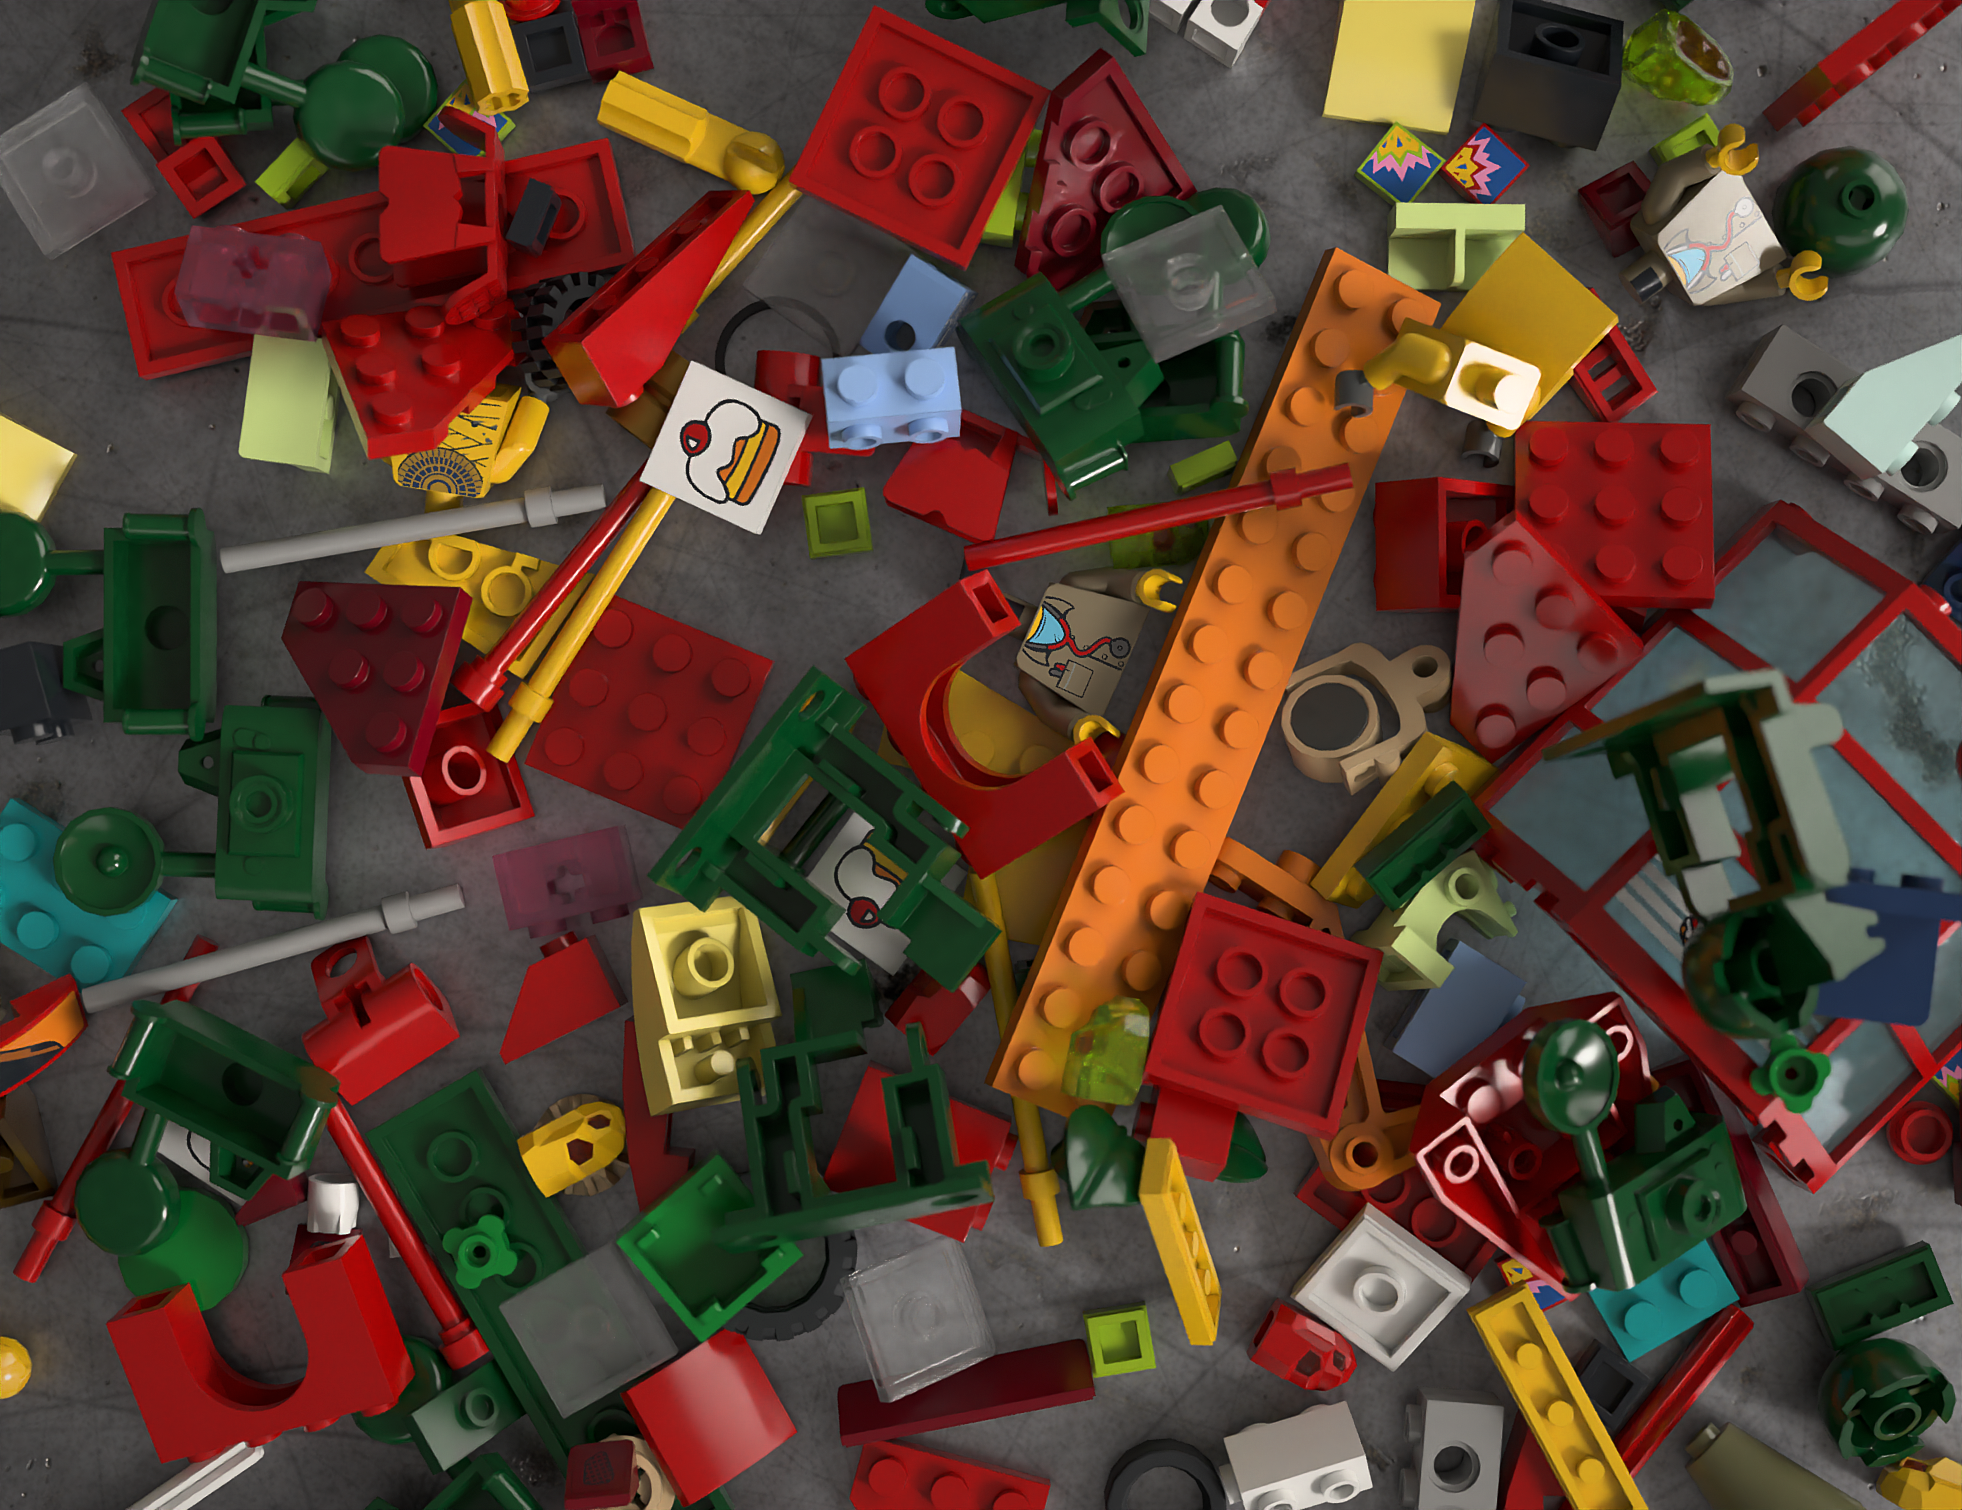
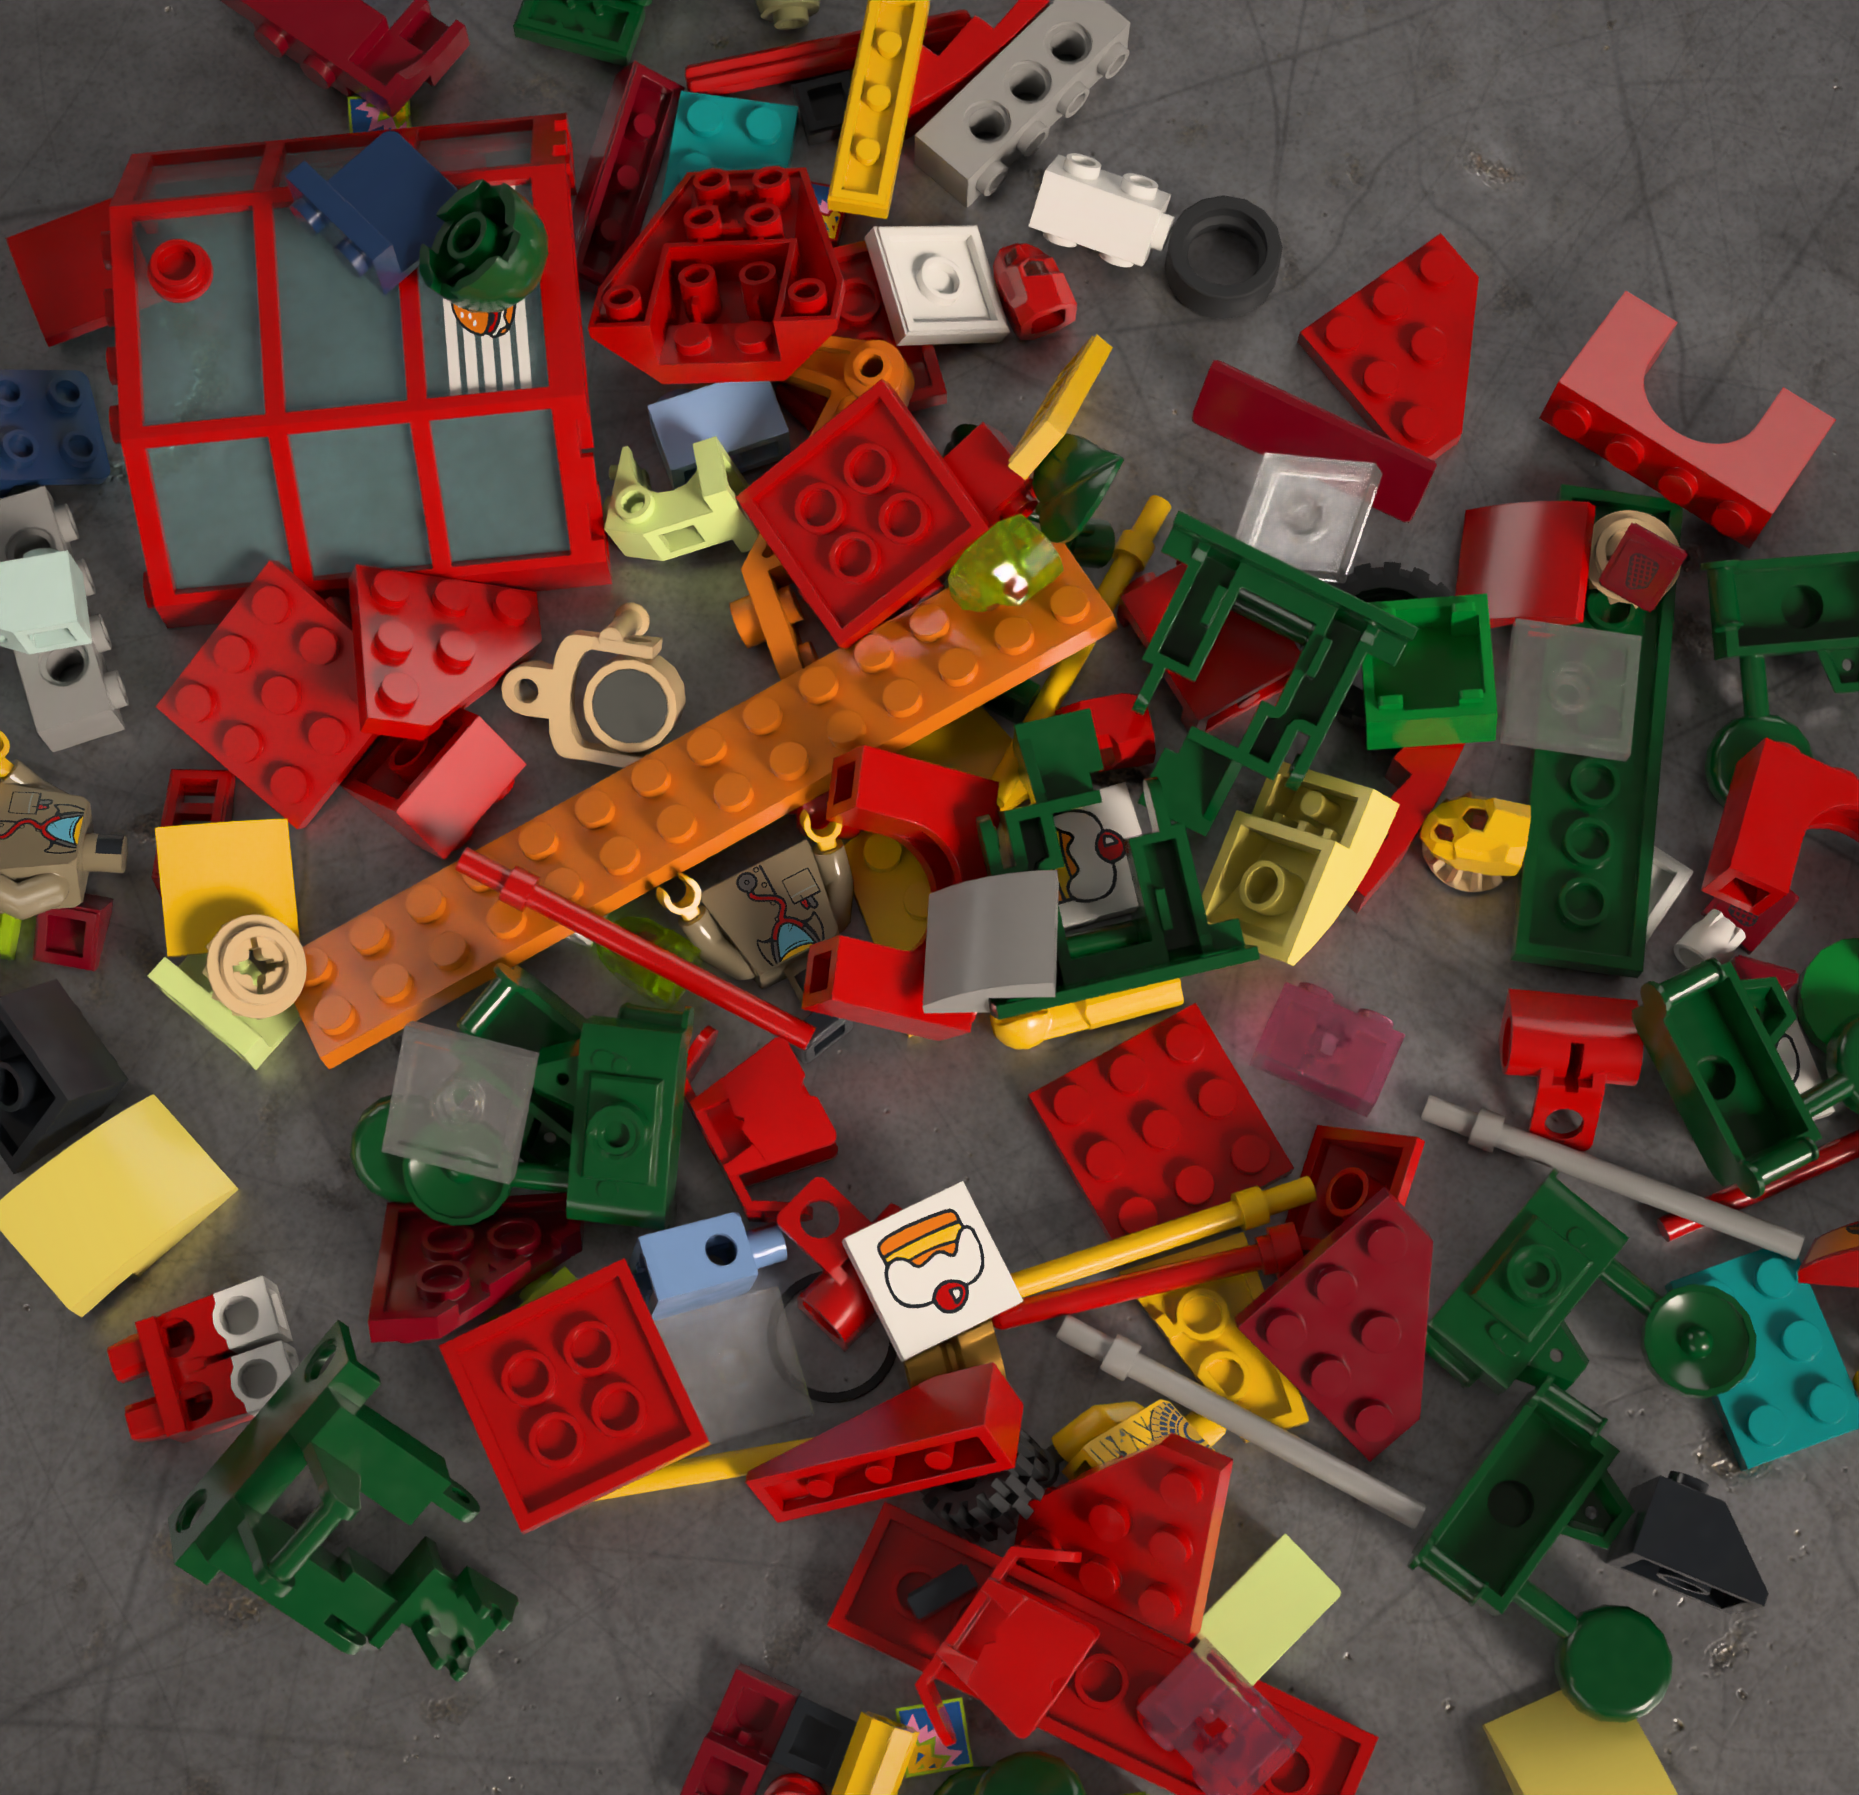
camera: 145 degrees left, 15 degrees down
red piece [325,1095,490,1371] -> none
dark green plate [401,1357,527,1475] -> none
green plate [442,1214,518,1289] -> none
red slope [499,930,629,1065] -> none
yellow piece [597,71,785,195] -> none
lime tile [801,487,874,560] -> none
light blue brick [821,347,961,450] -> none
lime tile [1082,1301,1156,1378] -> none
lime tile [1167,440,1238,496] -> none
yellow wing [1310,731,1499,909] -> none
yellow torso [1334,317,1541,468] -> none
dark green plate [1353,780,1492,912] -> none
tile [1354,121,1446,206] -> none
tile [1437,123,1530,204] -> none
dark green piece [1521,1018,1747,1294] -> none
dark green container [1542,669,1885,995] -> none
green plate [1750,1033,1832,1114] -> none
red plate [1886,1100,1953,1165] -> none
none -> tan gear [202,915,307,1020]
none -> light grey slope [923,870,1059,1013]

